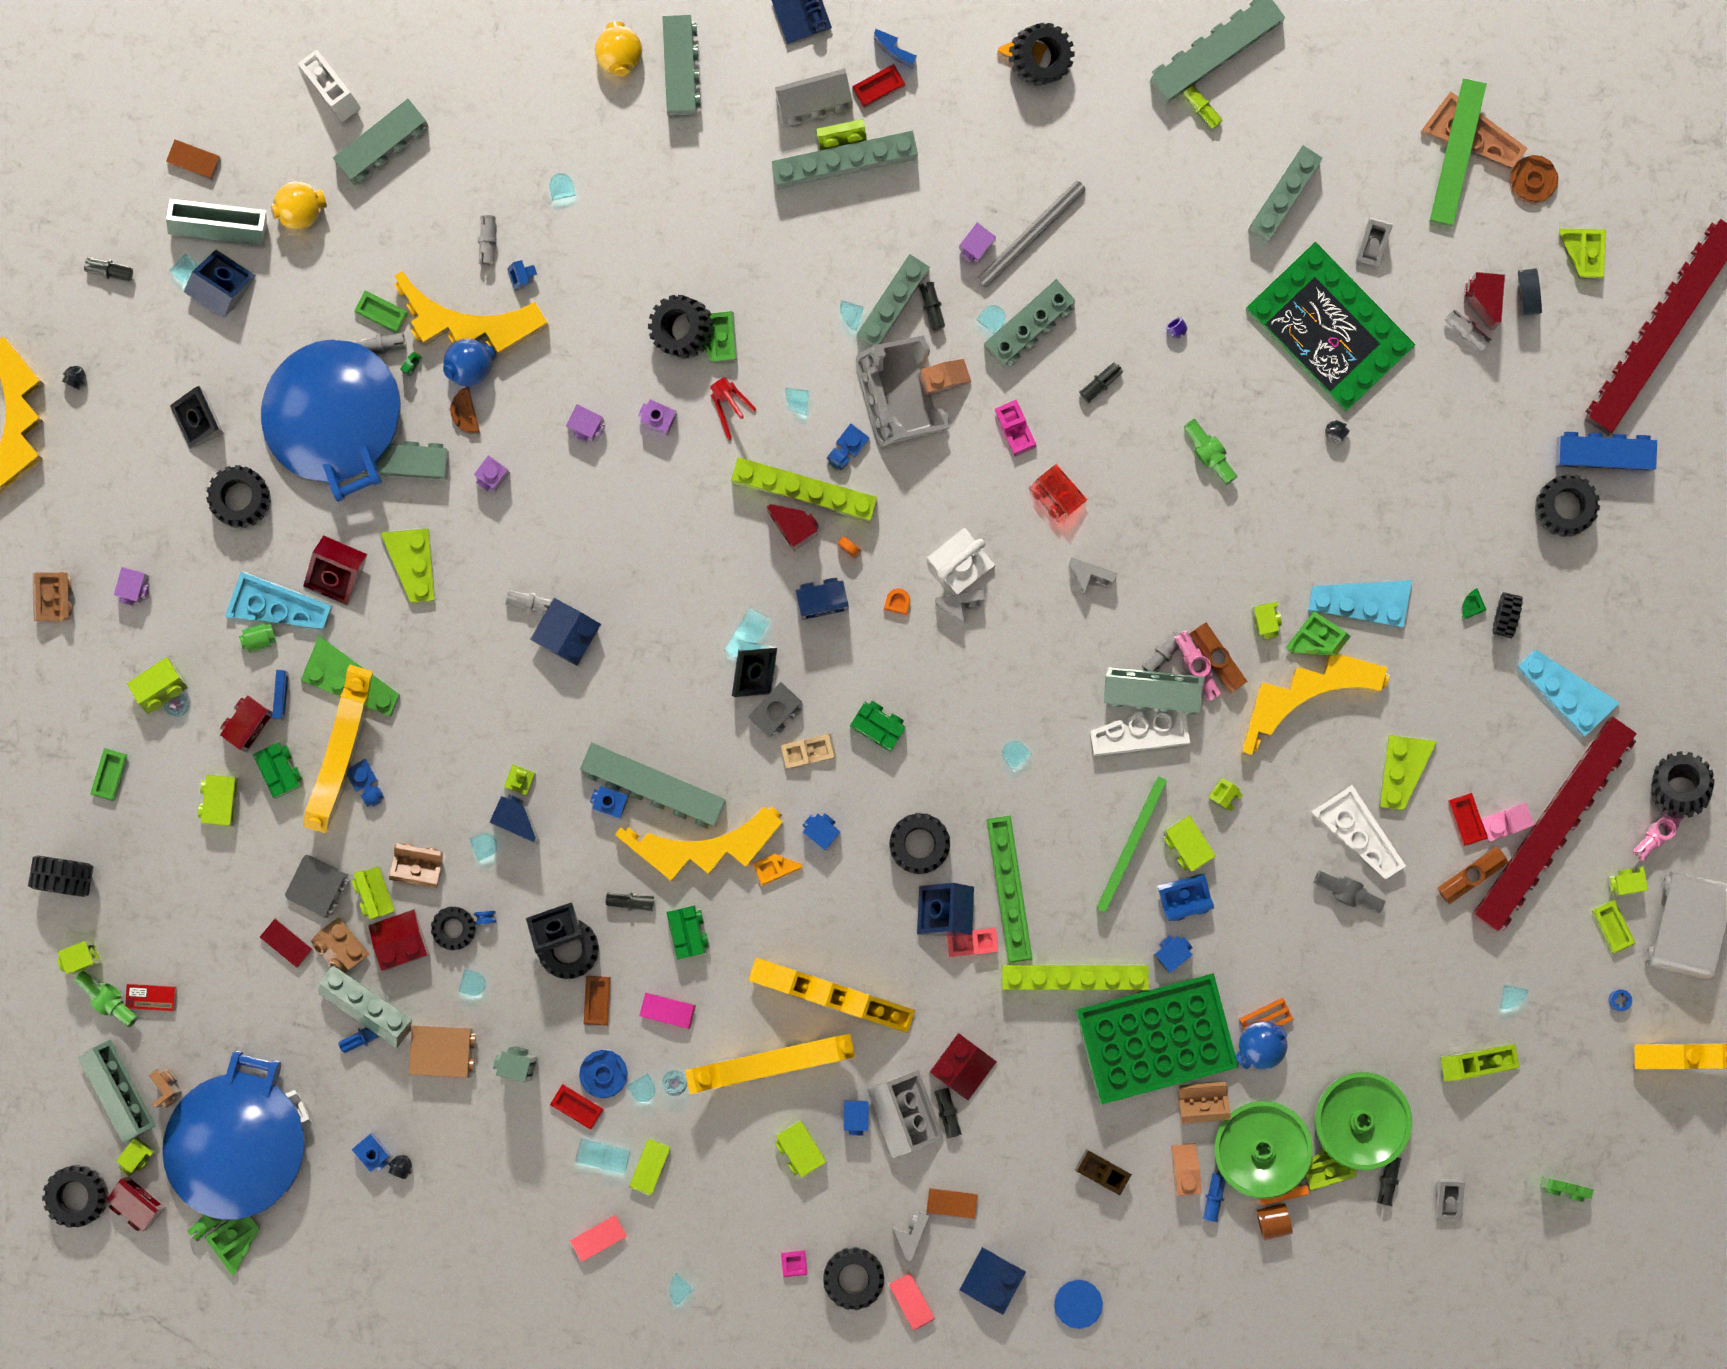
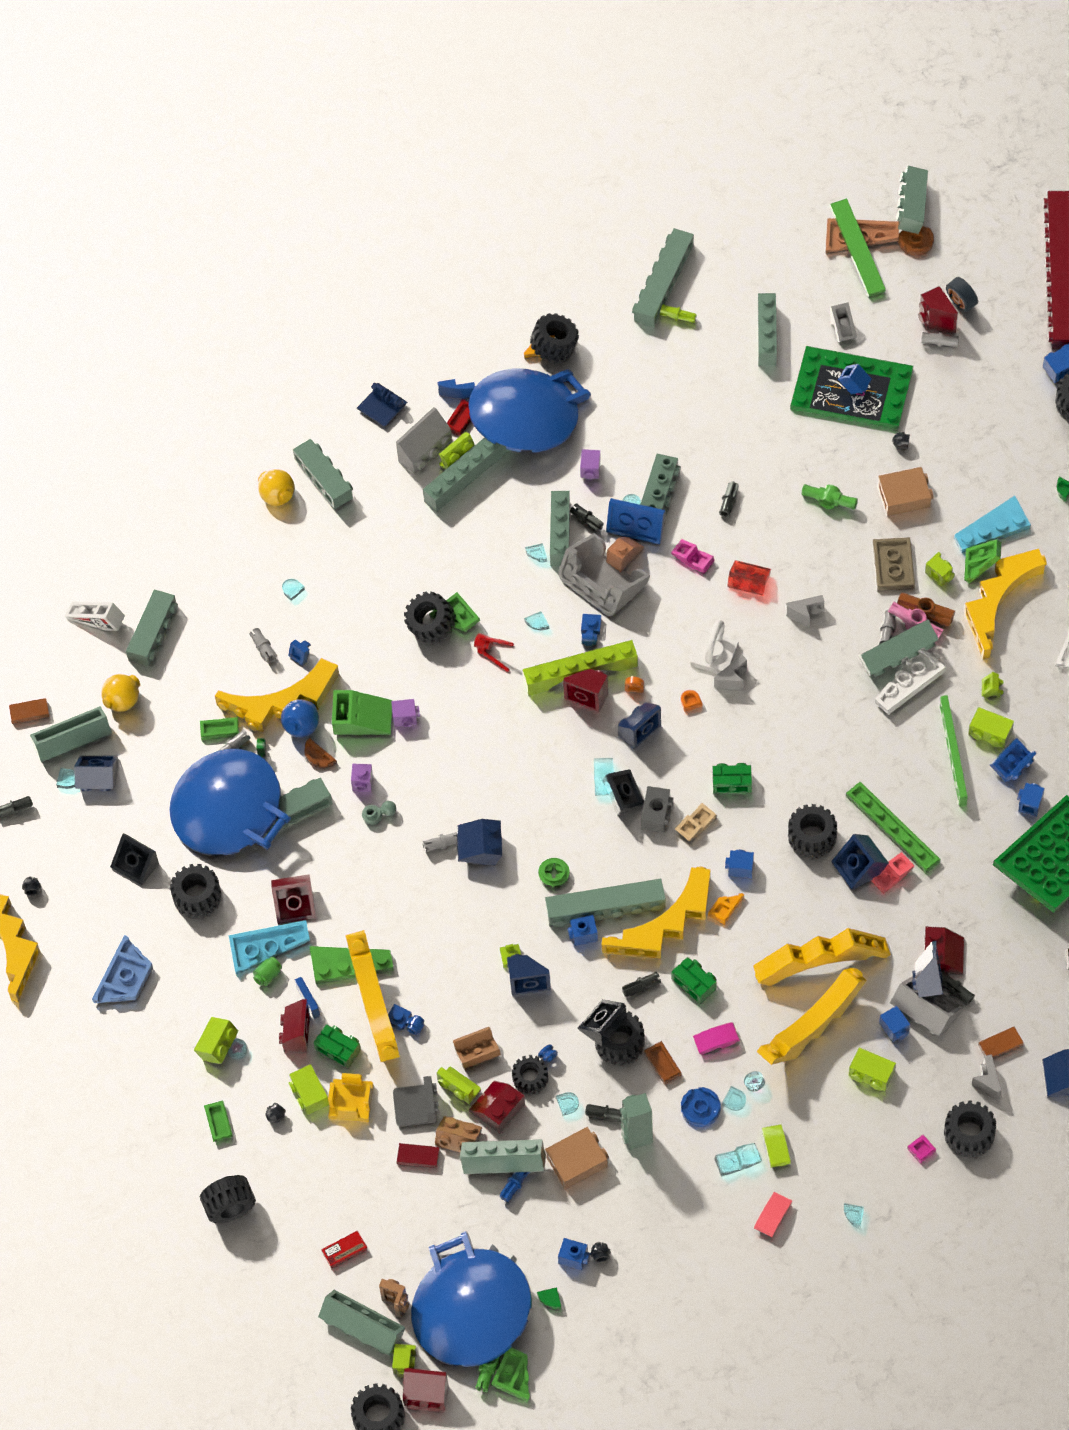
camera: 25 degrees left, 25 degrees down
medium nougat bracket [33,571,72,622] -> none
lime brick [57,941,102,974] -> none
bright green pin [74,971,138,1028] -> none
medium lavender brick [114,567,149,606] -> none
lime wing [381,528,435,603] -> none
clear light blue tile [469,833,498,861] -> none
red tile [550,1084,604,1130] -> none
medium lavender brick [638,399,677,436] -> none
coral slope [889,1273,935,1331] -> none
light grey axle [977,180,1085,287] -> none
lime brick [1001,965,1149,990] -> none
clear light blue tile [1002,741,1031,770] -> none
dark purple hinge [1166,317,1187,338] -> none
lime wing [1559,228,1606,279] -> none
none -> medium blue wing [92,935,153,1003]
none -> black plate [265,1102,286,1123]
none -> yellow panel [328,1073,374,1122]
none -> bright green slope [332,690,392,735]
none -> sand green plate [362,801,397,825]
none -> blue dish [469,368,591,452]
none -> green tile [537,1287,562,1310]
none -> bright green gear [538,858,570,888]
none -> pearl dark grey axle [585,1104,621,1122]
none -> blue plate [606,498,665,544]
none -> blue brick [838,364,872,394]
none -> dark tan tile [872,537,915,591]
none -> medium nougat brick [878,467,934,516]
none -> sand green brick [896,165,928,234]
none -> slope [912,941,943,998]

